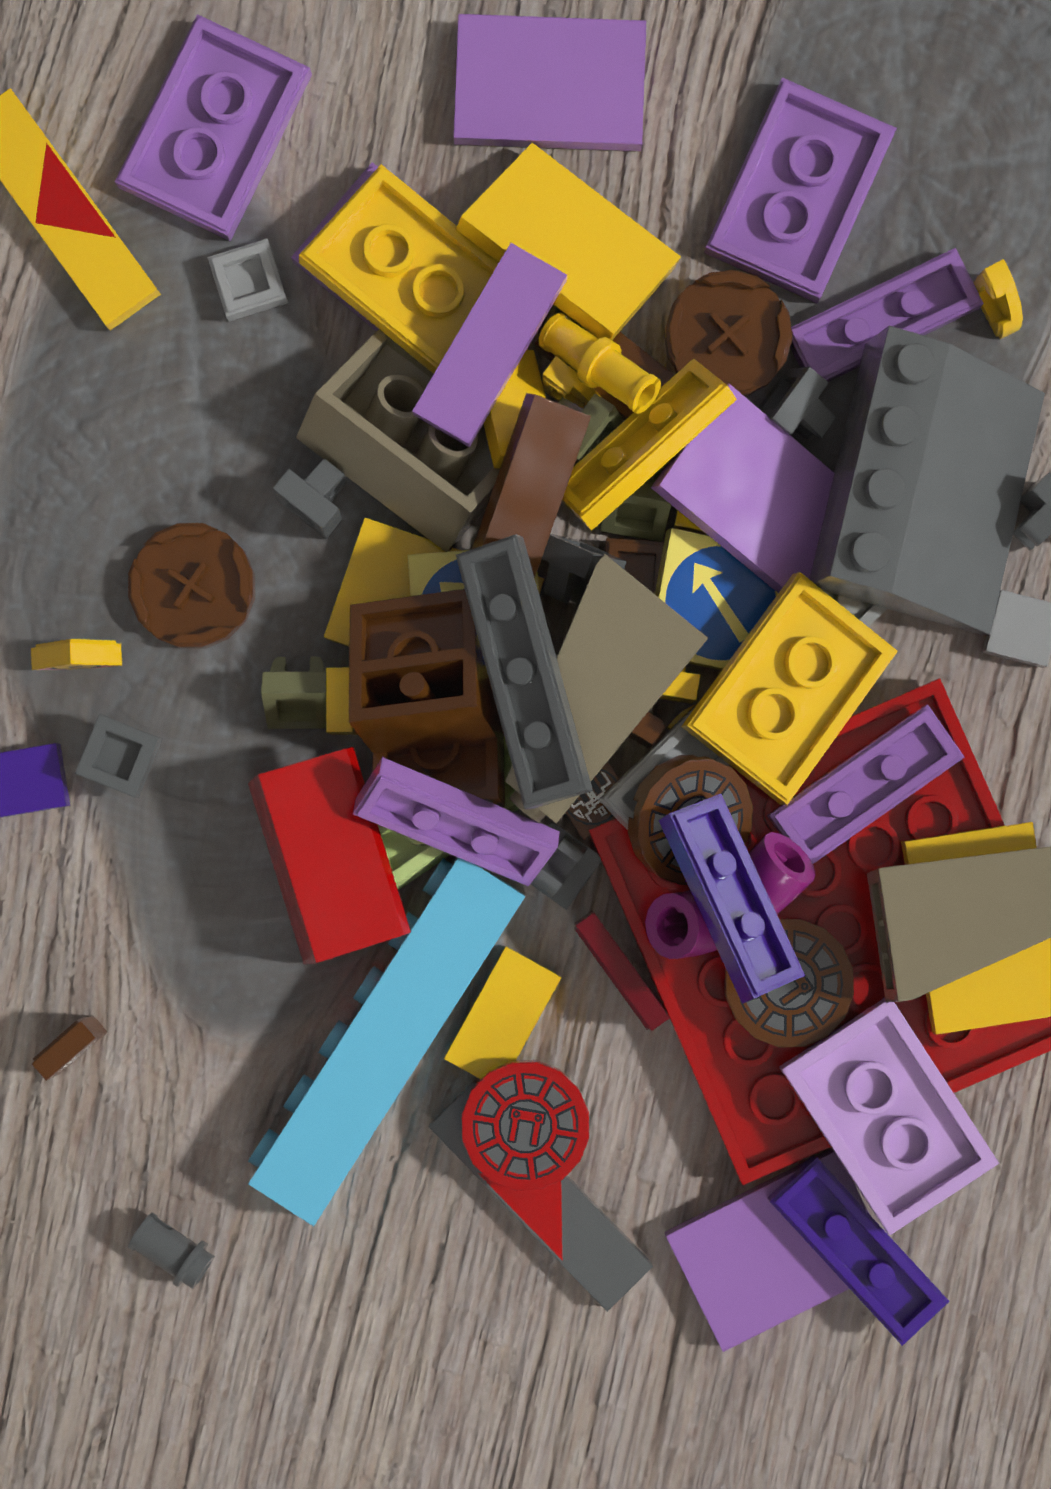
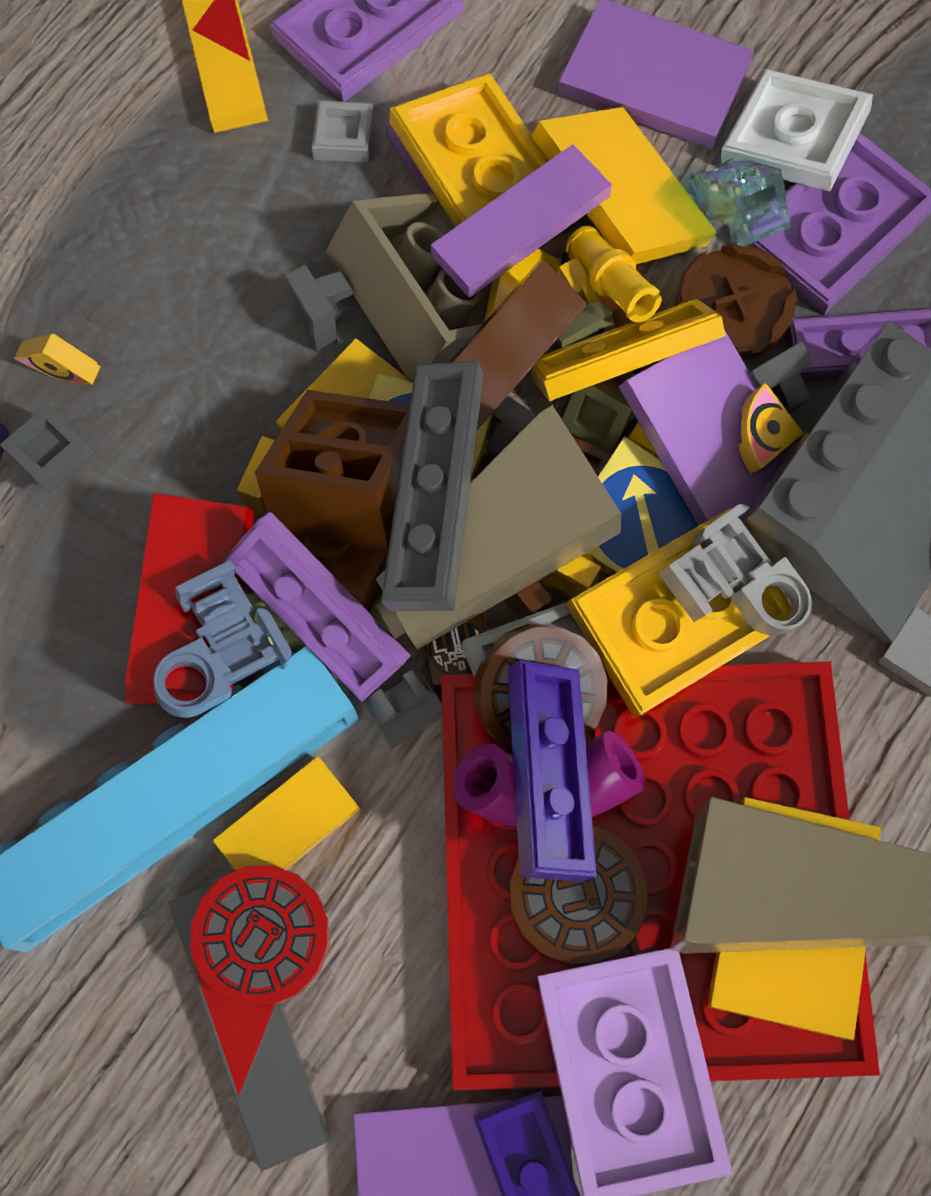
camera: 25 degrees right, 15 degrees down
reddish brown tile [128,523,255,649] -> none
olive tile [261,656,326,729] -> none
dark red tile [574,910,670,1031] -> none
medium lavender tile [767,704,965,864] -> none
none -> sand blue piece [154,560,292,718]
none -> light grey piece [658,504,812,636]
none -> clear light blue leg [689,157,791,247]
none -> white tile [721,69,873,192]
none -> yellow tile [738,383,803,474]

